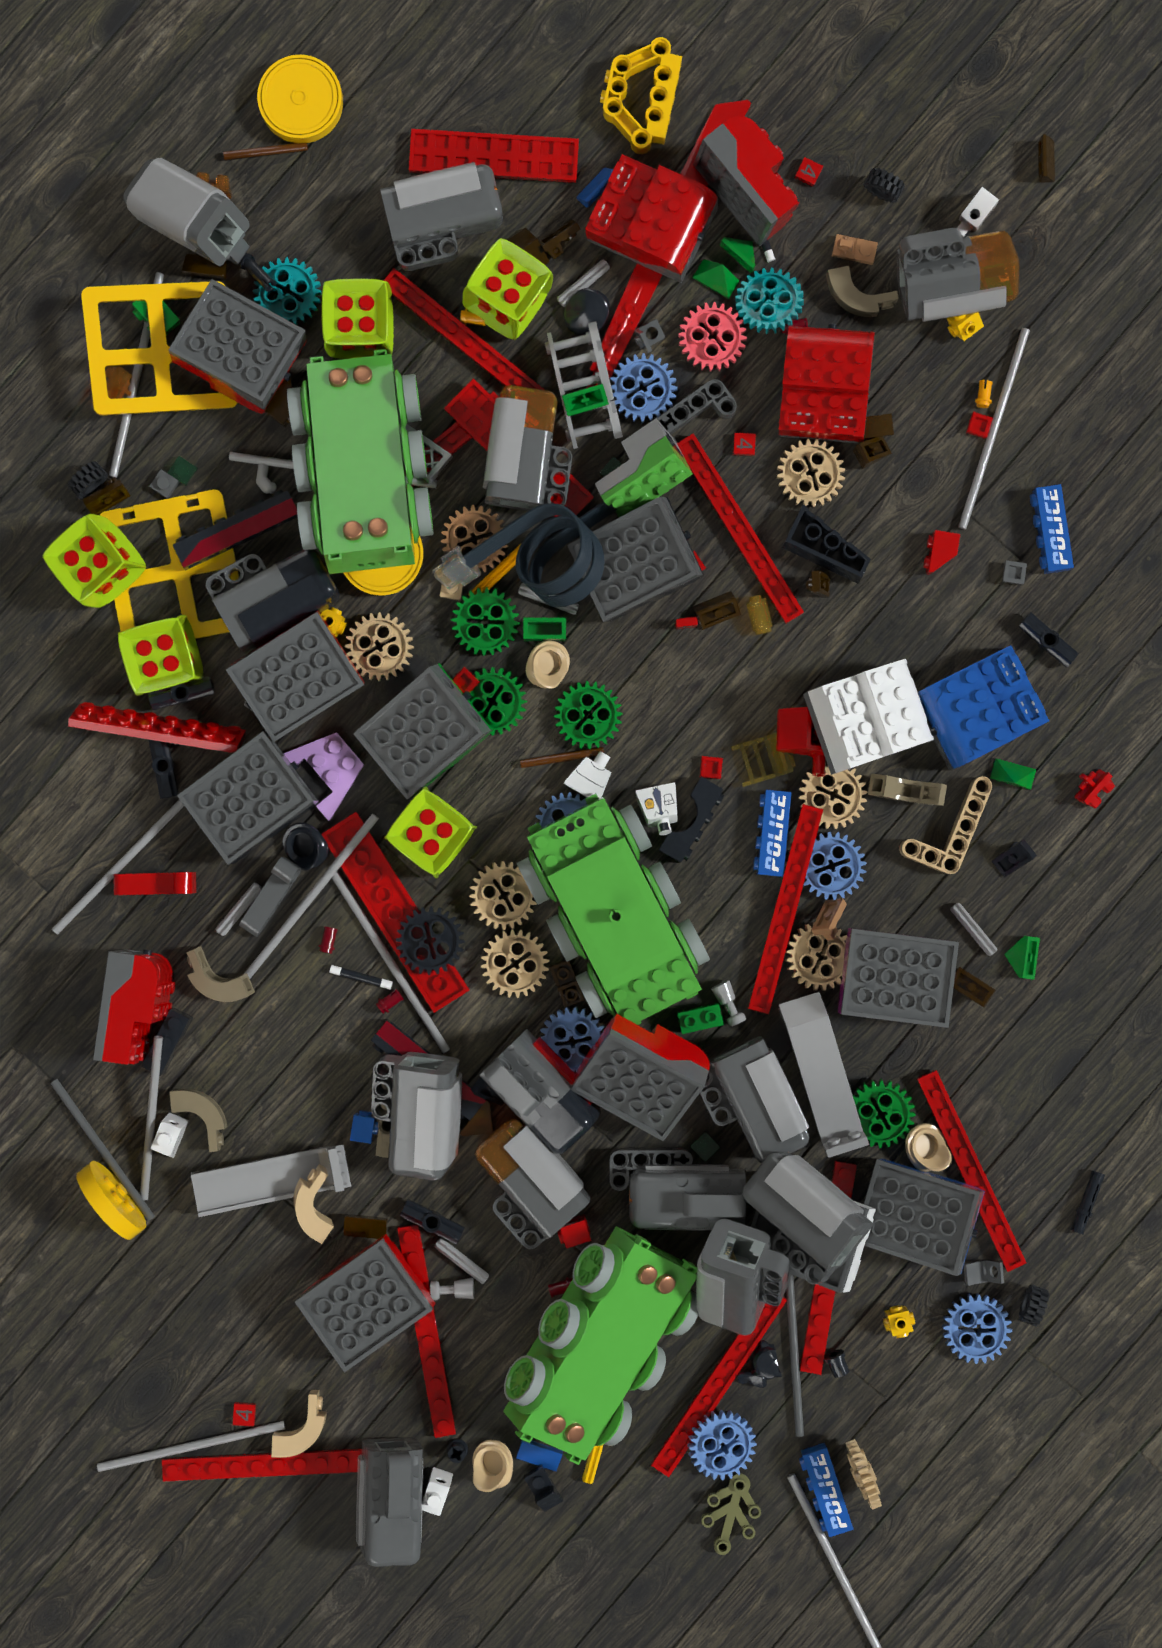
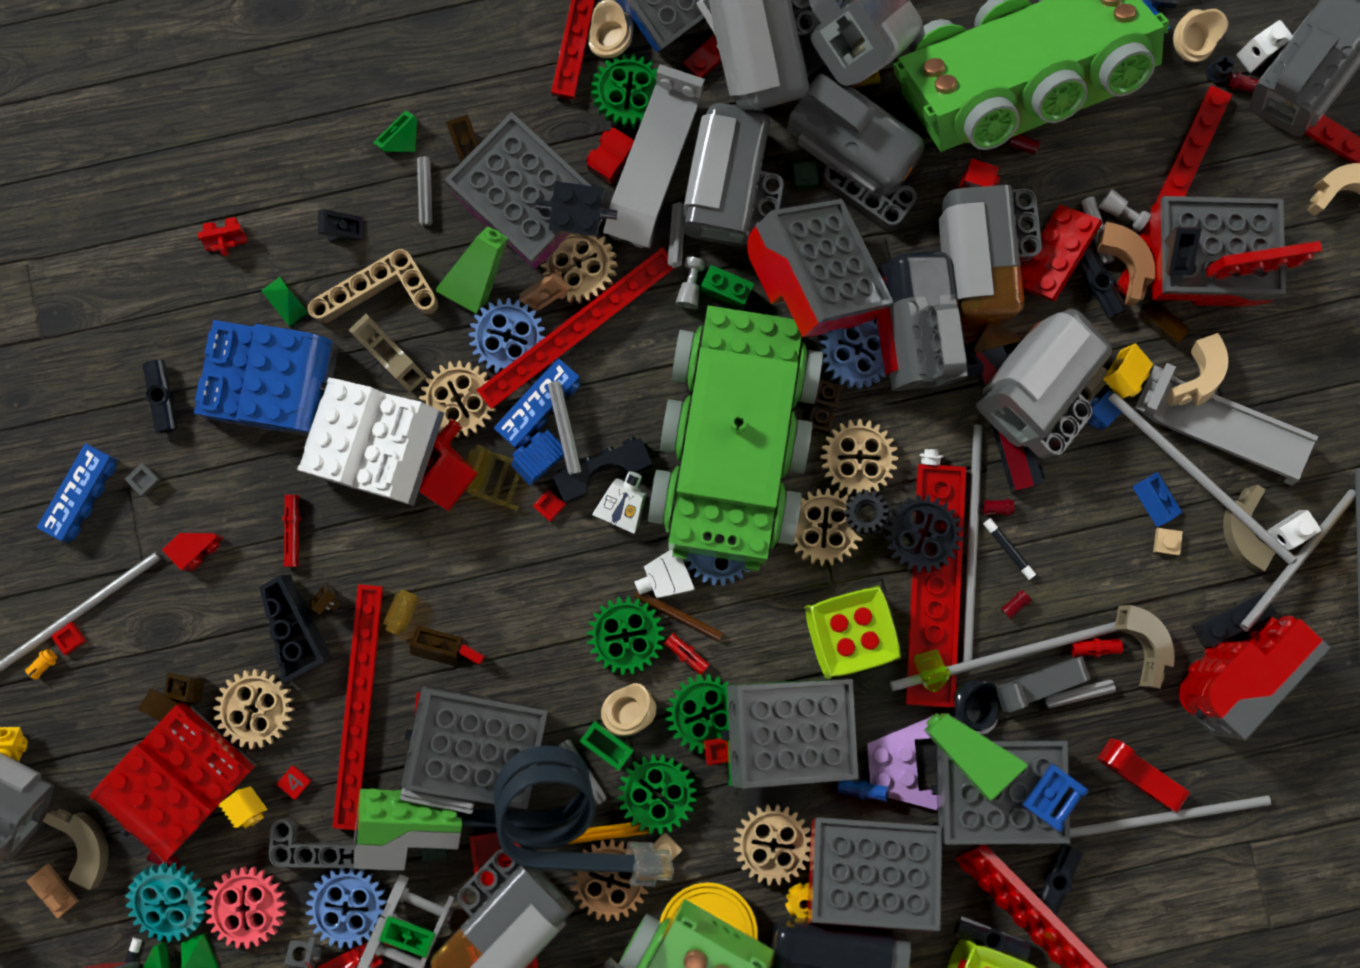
camera: 140 degrees left, 5 degrees down
none -> yellow brick [219,786,268,829]
none -> red pin [282,495,302,567]
none -> light grey axle [400,788,475,814]
none -> bright green slope [436,226,508,314]
none -> blue brick [511,429,564,485]
none -> black plate [535,181,618,237]
none -> light grey axle [548,381,581,475]
none -> red brick [586,127,634,185]
none -> red pin [663,632,710,675]
none -> light grey axle [668,202,685,268]
none -> blue pin [838,780,889,802]
none -> black tyre [845,490,890,537]
none -> clear neon green tile [914,649,950,692]
none -> white plate [919,449,943,465]
none -> bright green slope [924,713,1028,800]
none -> red plate [1012,204,1102,303]
none -> blue plate [1023,764,1088,833]
none -> red pin [1071,638,1123,658]
none -> medium nougat arch [1096,222,1155,306]
none -> yellow brick [1103,343,1154,399]
none -> light grey piece [1108,392,1296,564]
none -> blue slope [1133,472,1183,527]
none -> tan plate [1153,528,1183,556]
none -> black slope [1165,227,1202,275]
none -> red plate [1205,241,1322,280]
none -> dark red pin [1227,71,1260,94]

